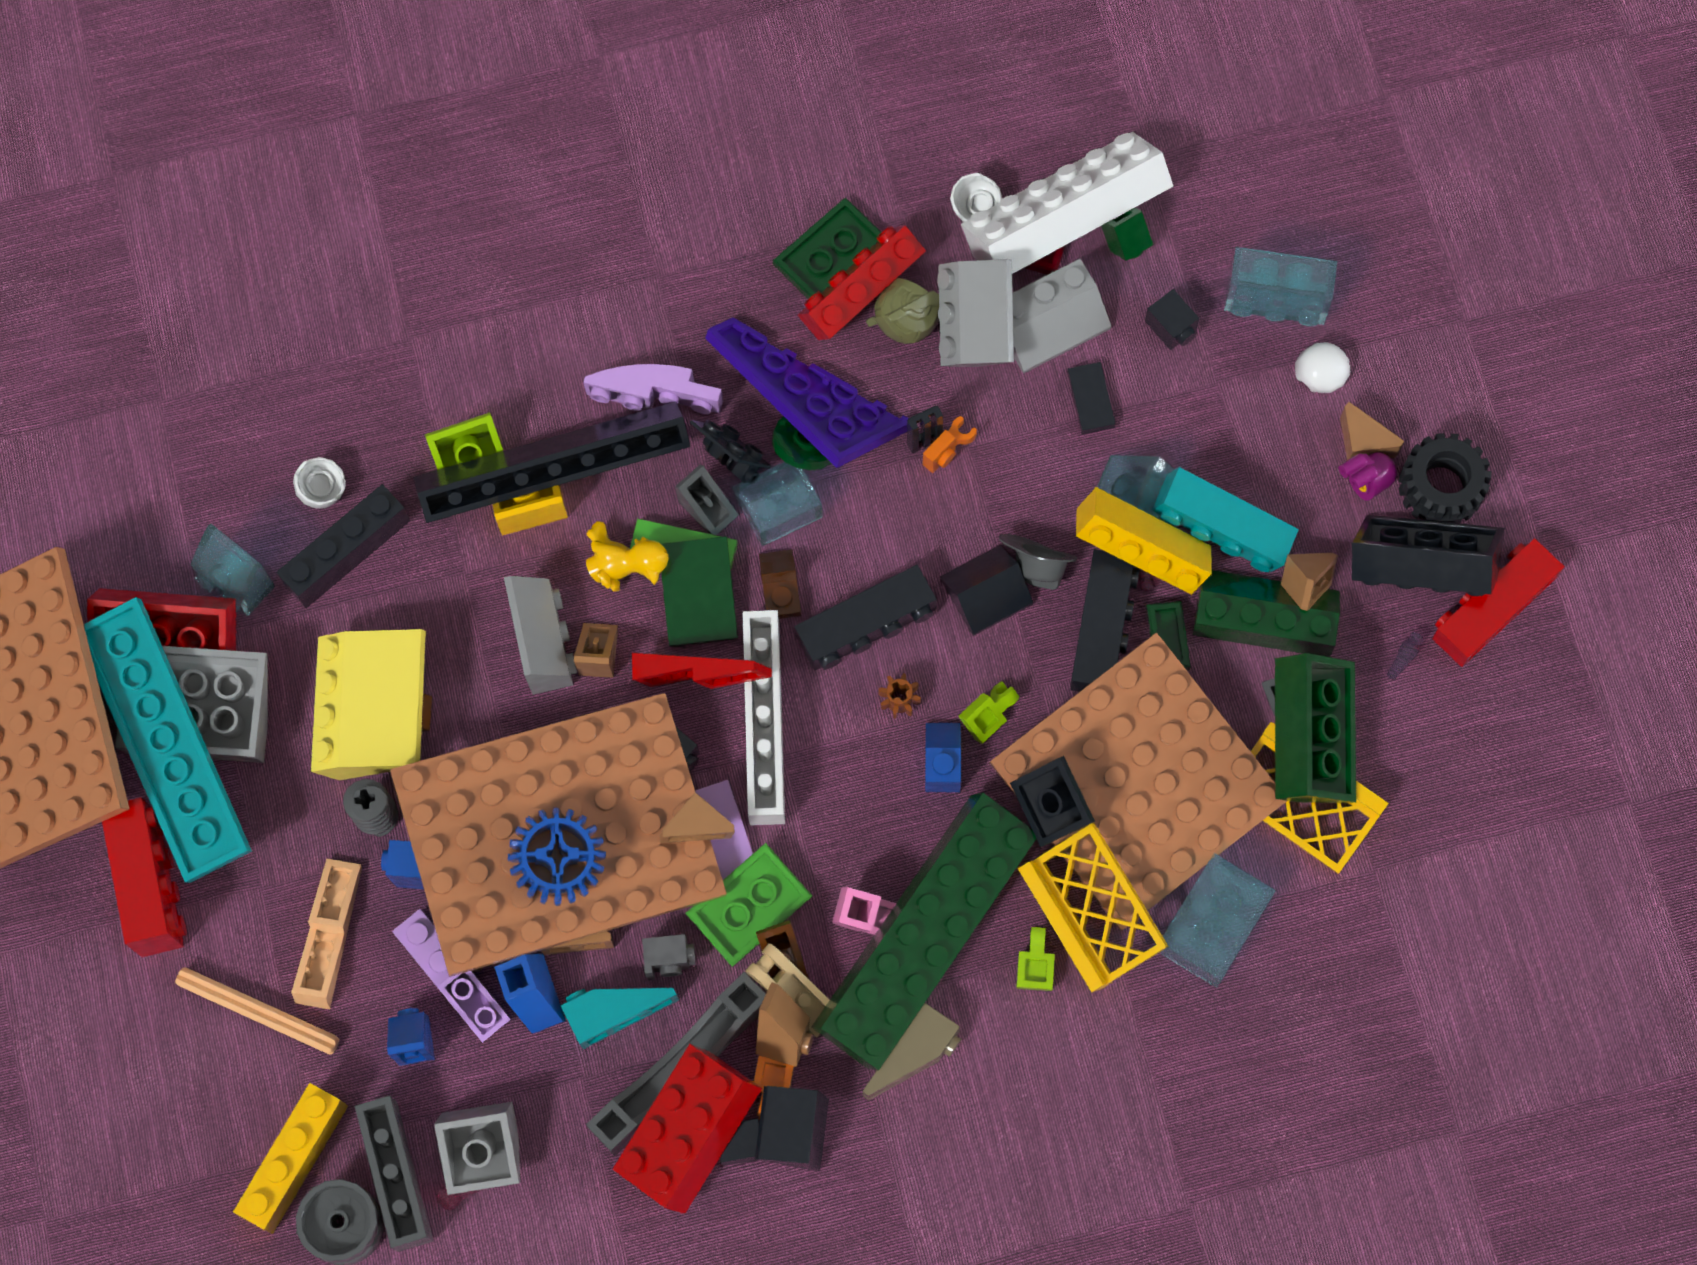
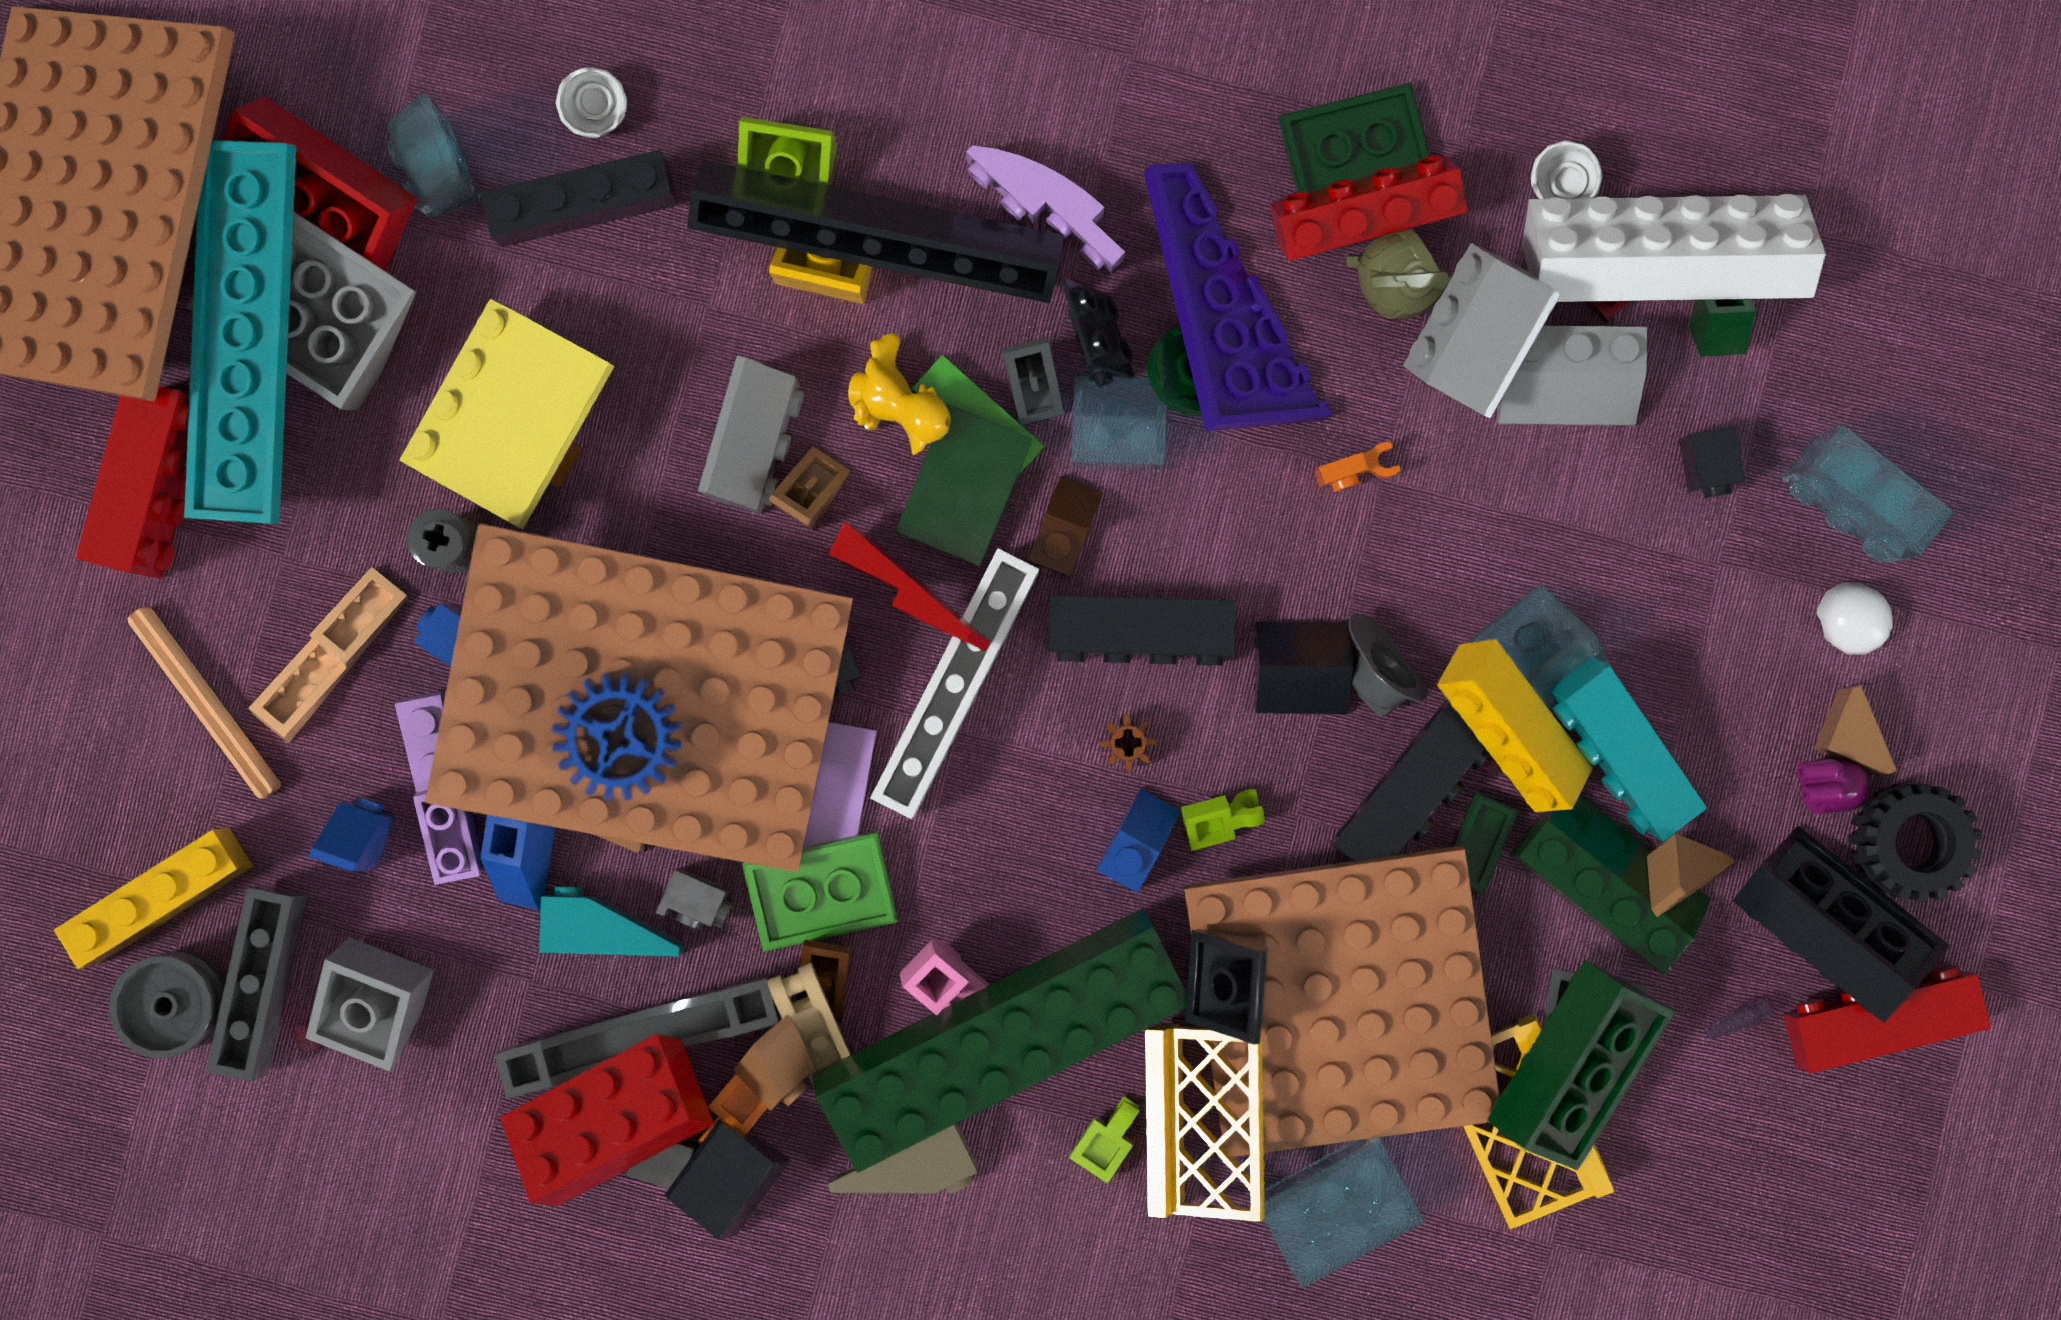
camera: 25 degrees right, 15 degrees up
medium nougat slope [660,792,735,844] -> none
black tile [907,405,943,454] -> none
black tile [1067,362,1116,434] -> none

